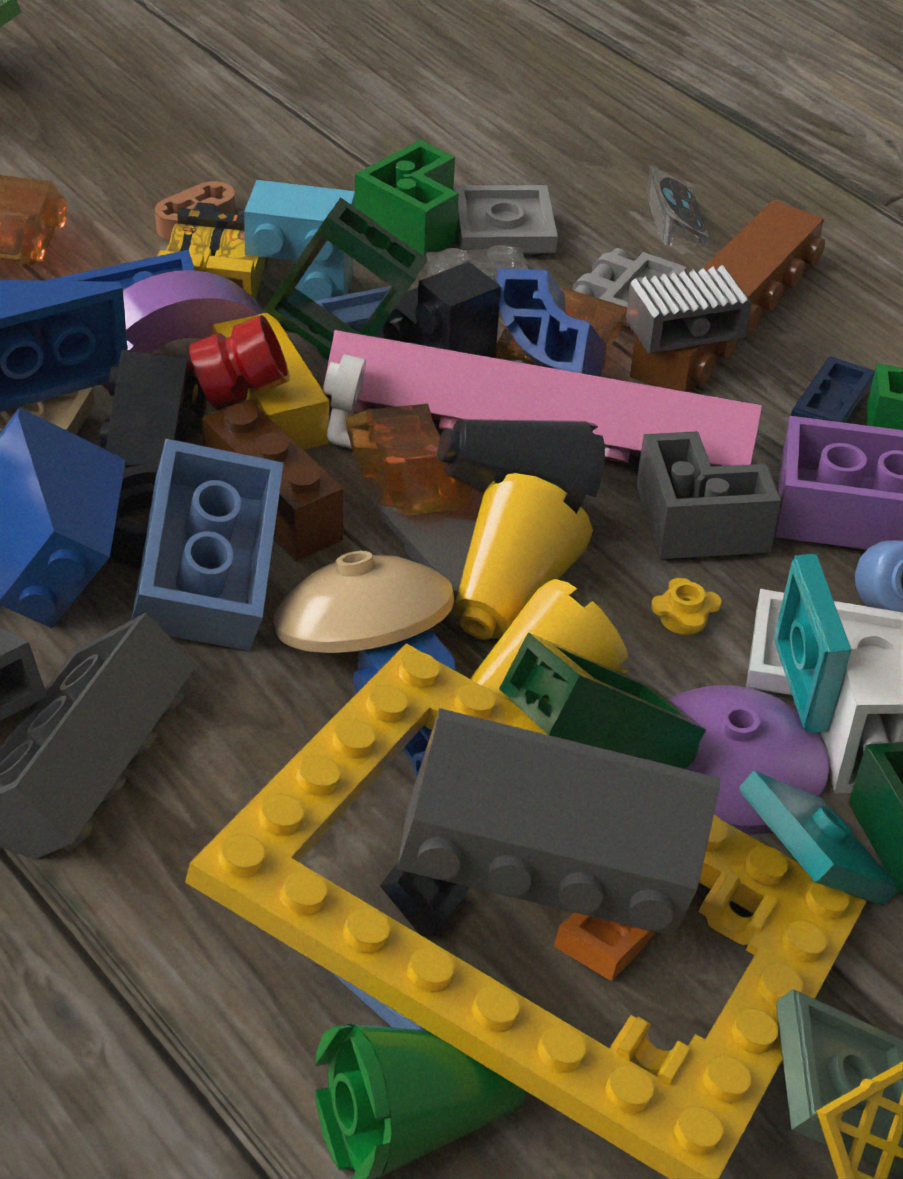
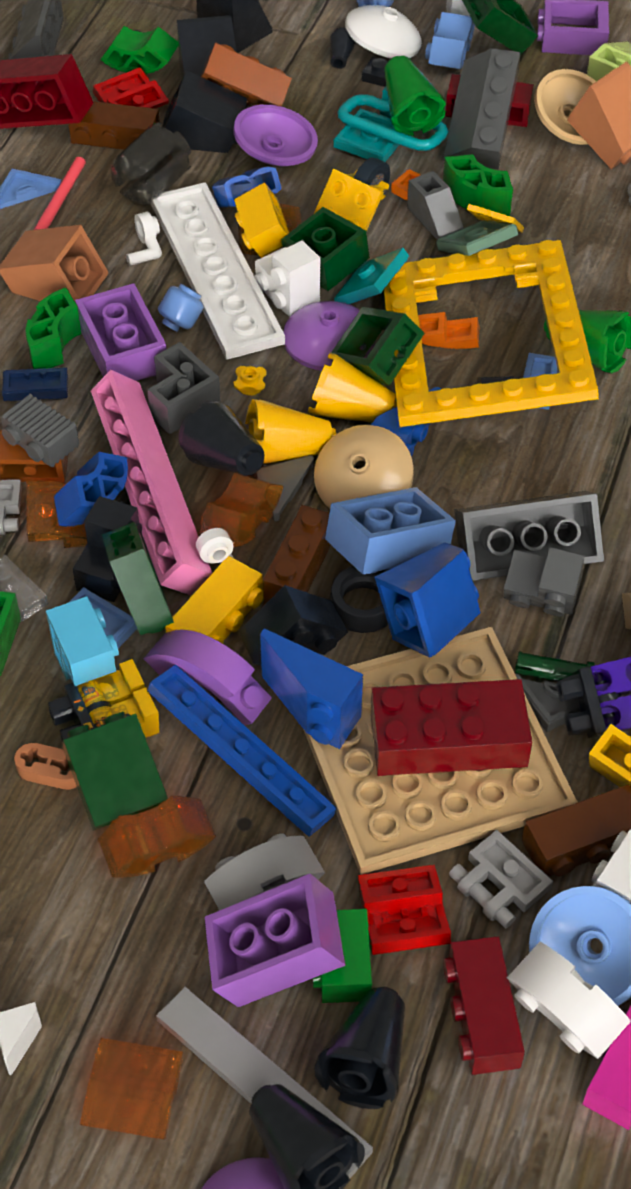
camera: 120 degrees left, 10 degrees up
red wheel [189,315,290,410] -> none
dark grey slope [397,708,720,937] -> none
teal plate [773,554,852,734] -> none
none -> dark green brick [62,712,168,831]

